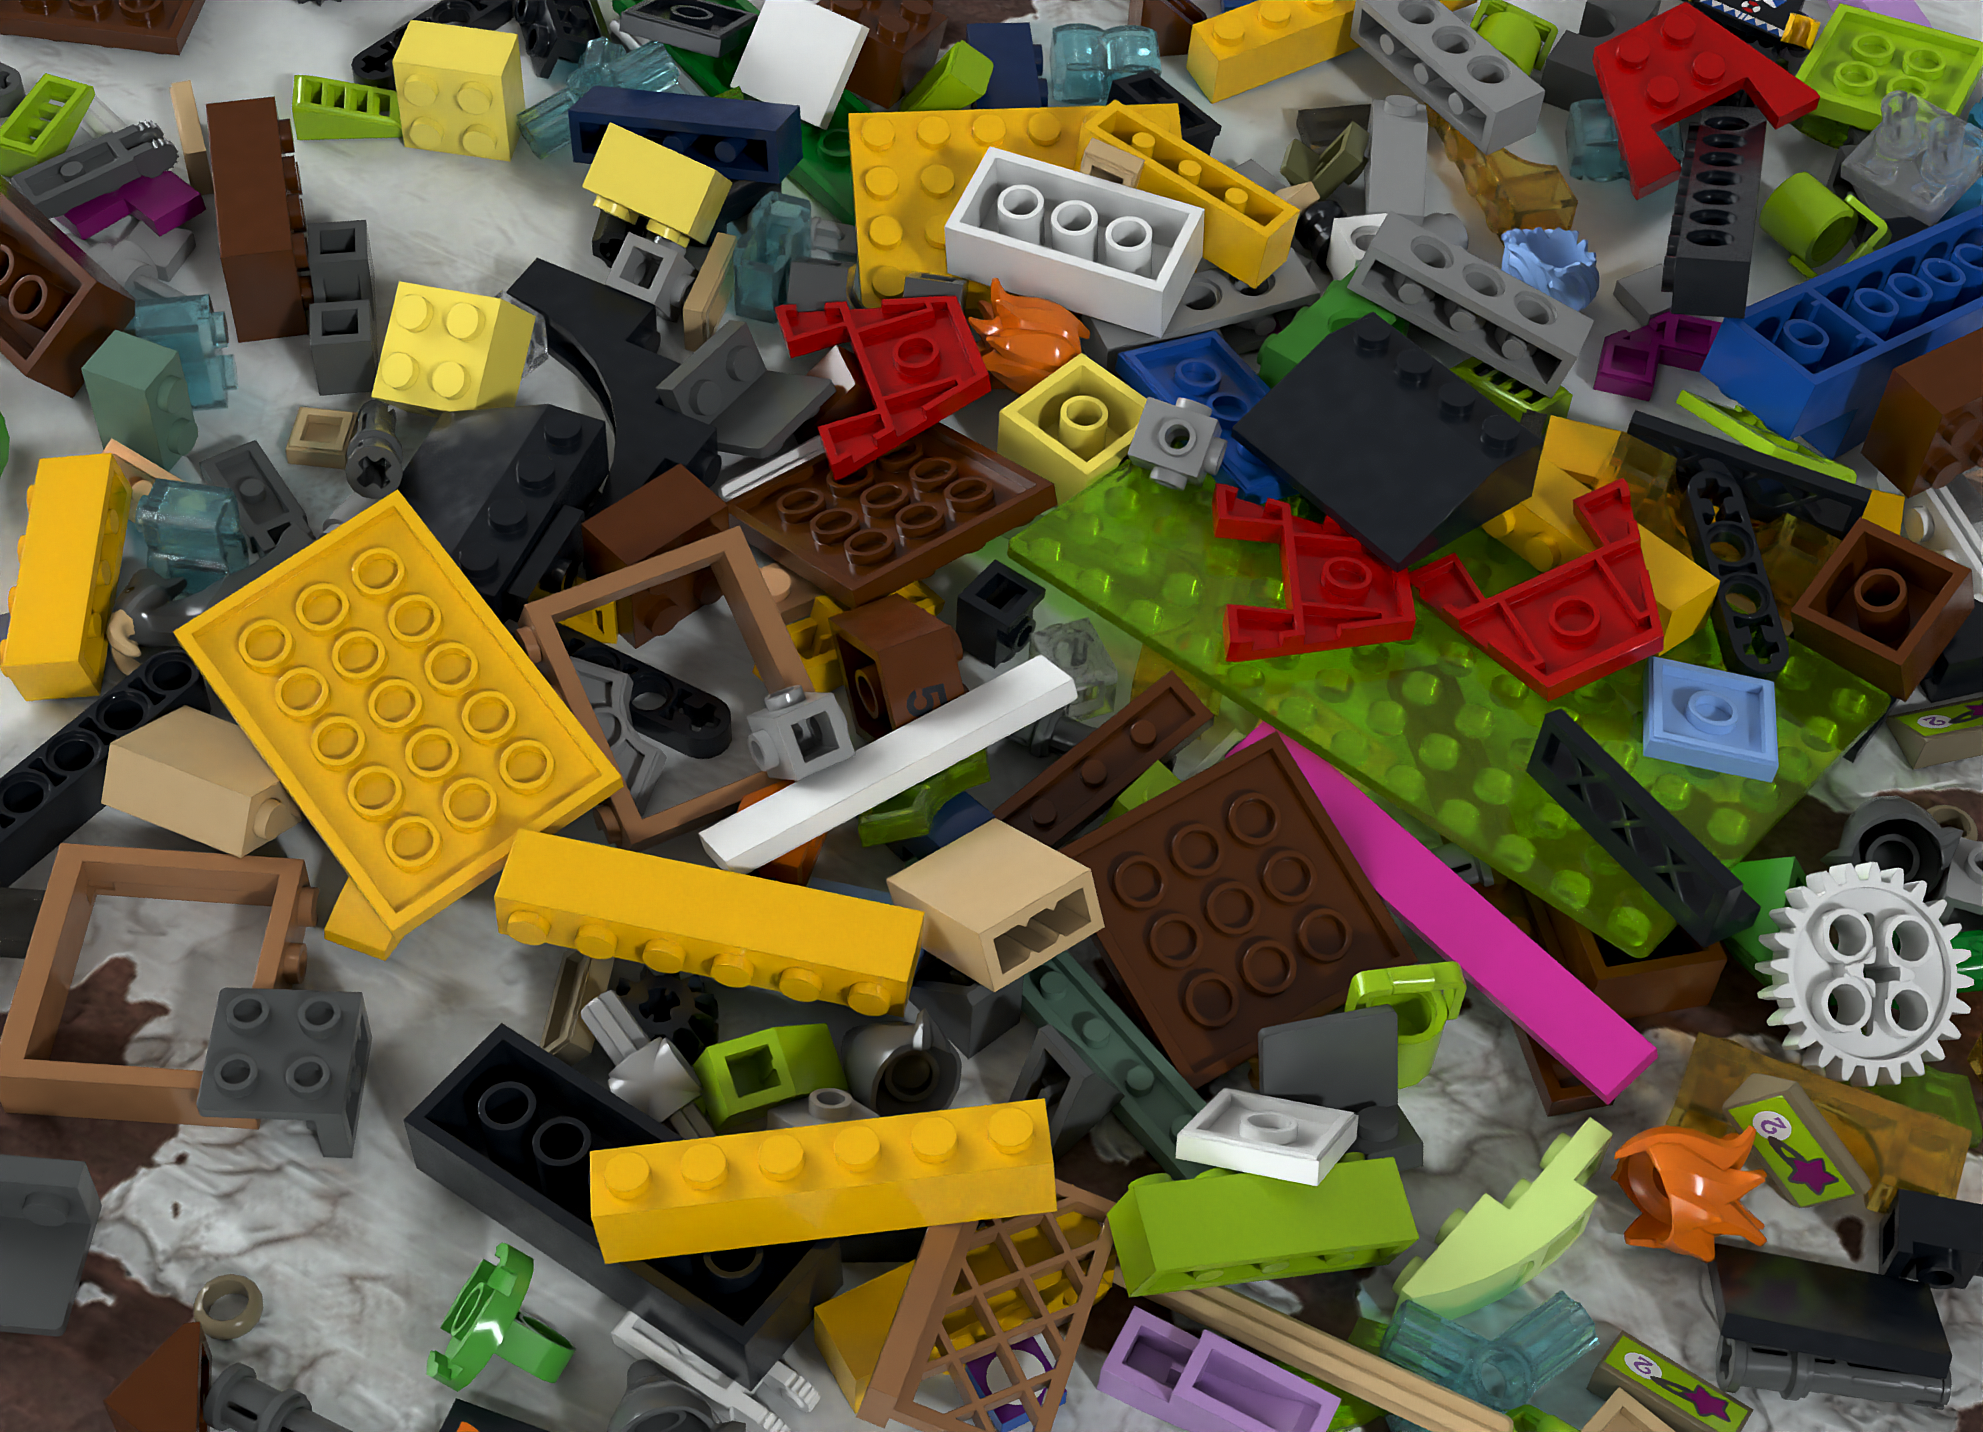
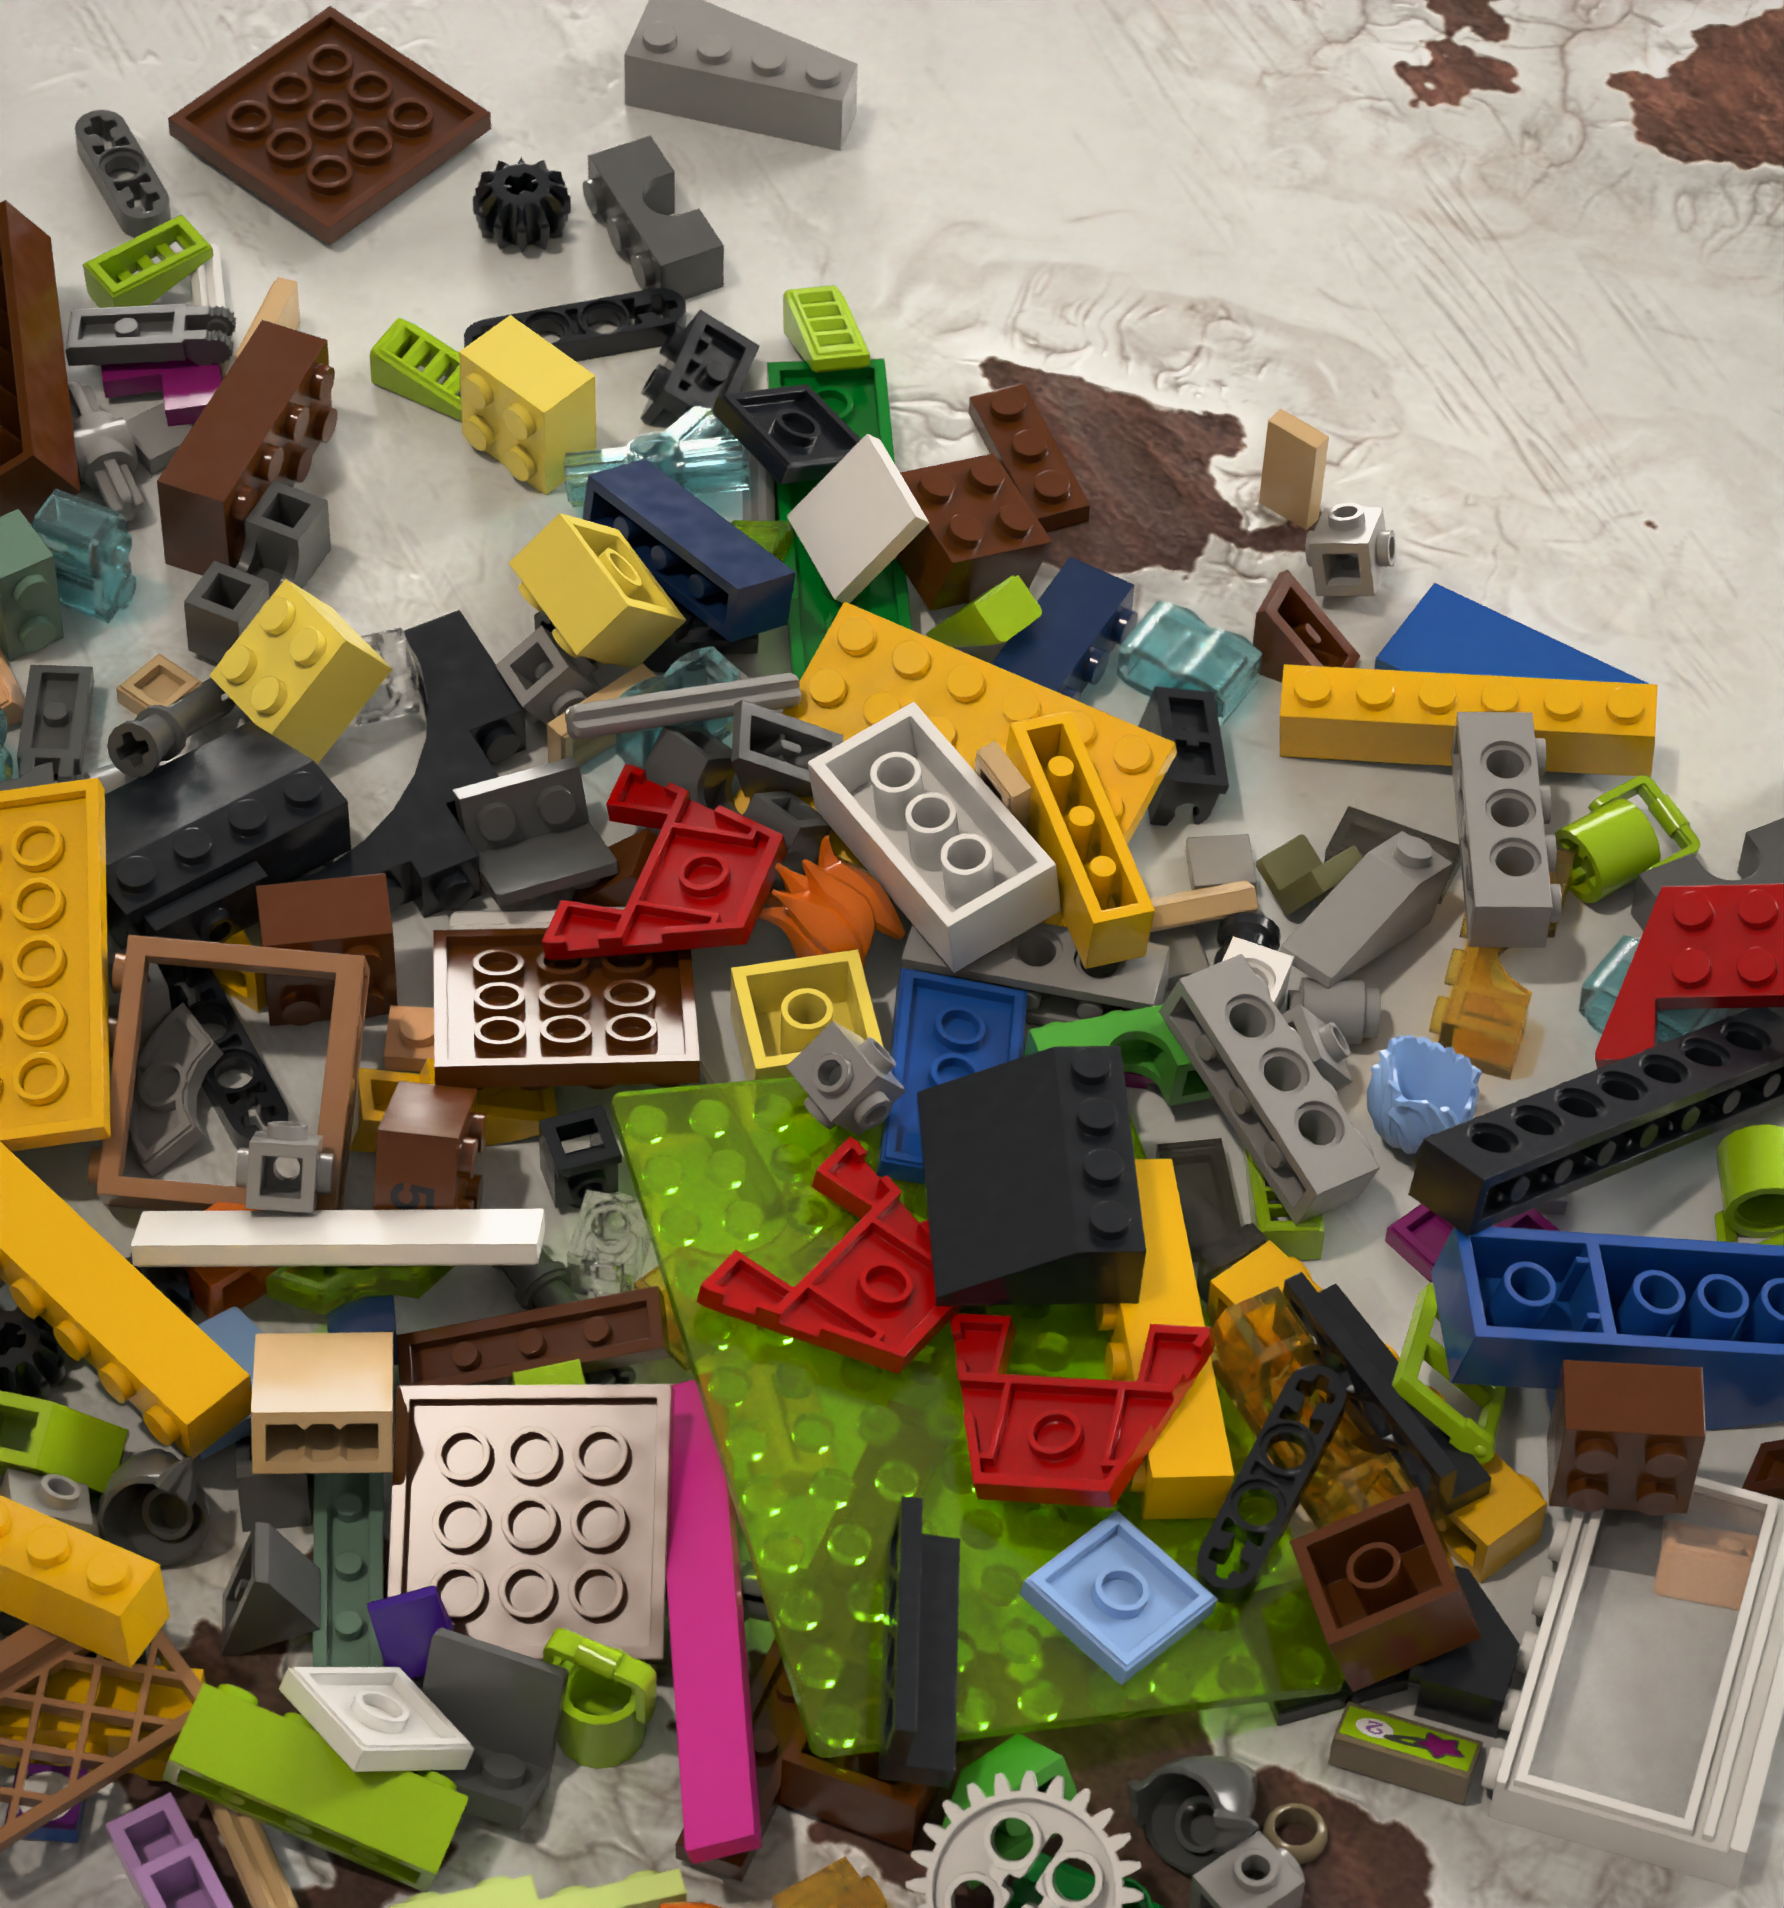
camera: 35 degrees right, 0 degrees up
none -> dark purple slope [367,1585,454,1679]
none -> light grey axle [565,673,802,740]
none -> dark grey slope [731,700,843,797]

